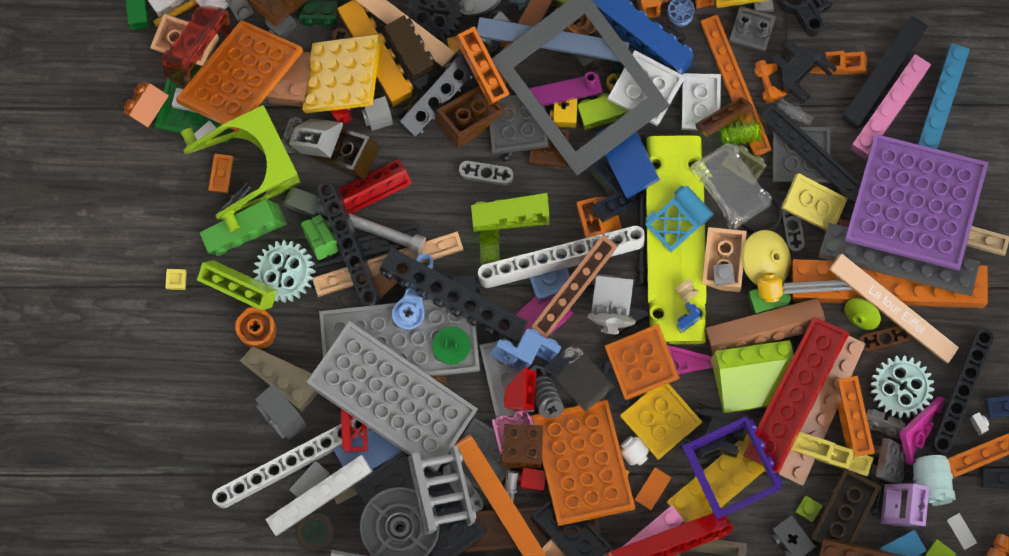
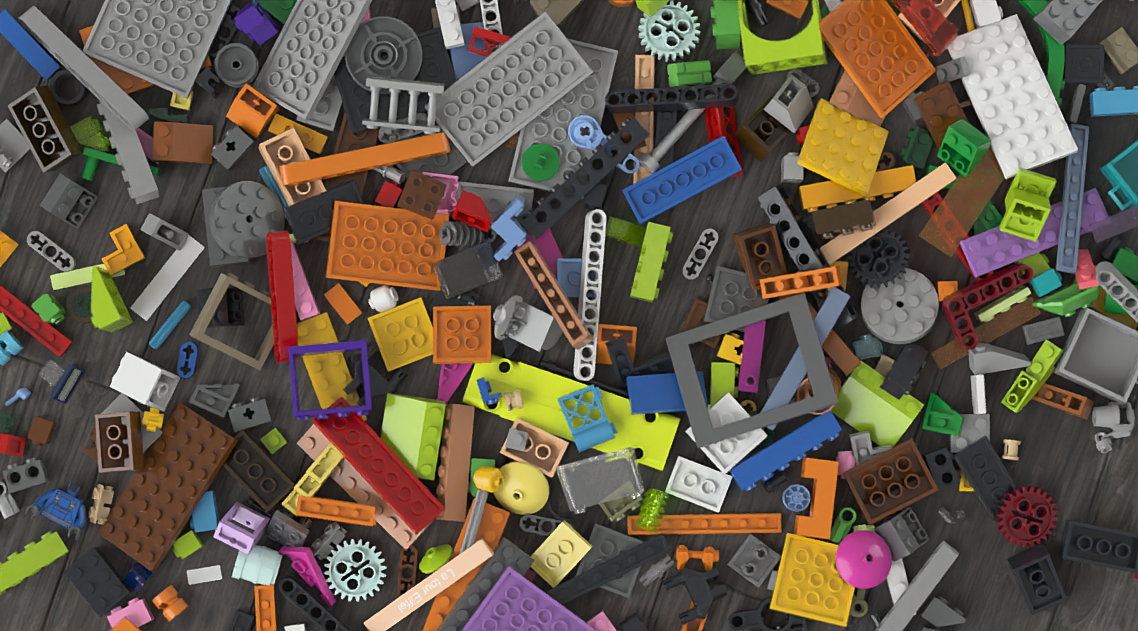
camera: 105 degrees right, 10 degrees up
reddish brown tile [695,97,753,137] -> none
none -> blue plate [622,136,742,224]

